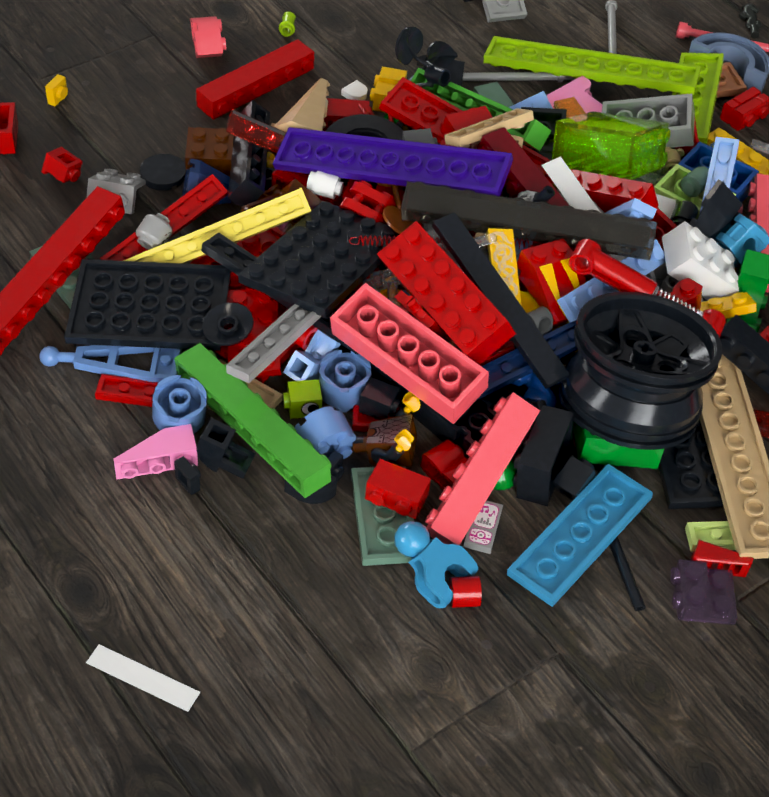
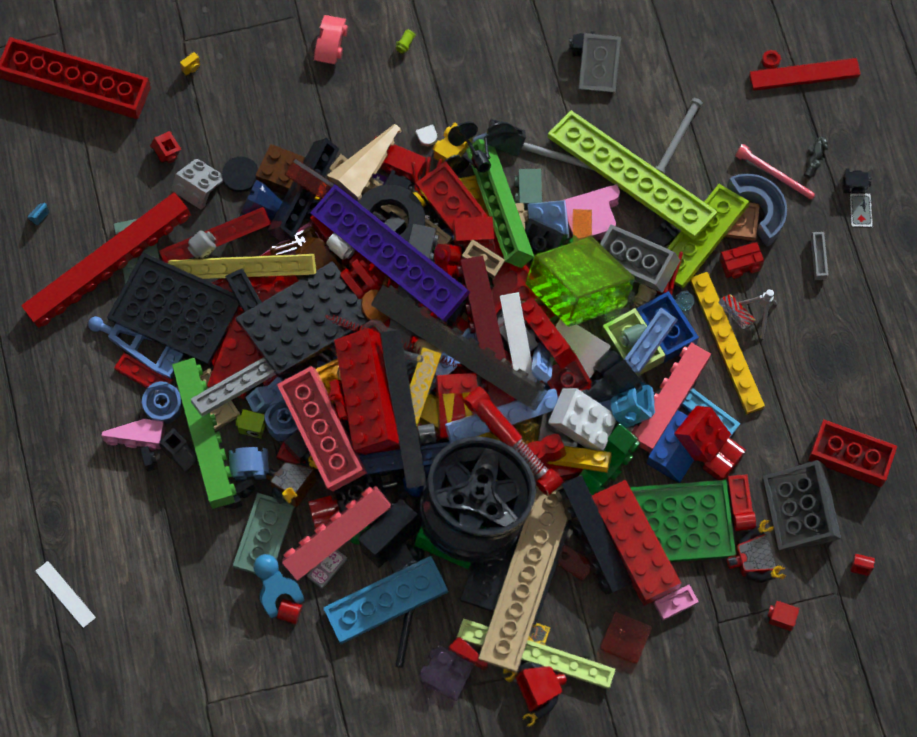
camera: 25 degrees right, 20 degrees up
red brick [196,39,314,120] -> none
black dish [202,302,254,346] -> none
red brick [365,459,431,519] -> none
tan plate [444,108,534,148] -> none
black arm [517,186,555,209] -> none

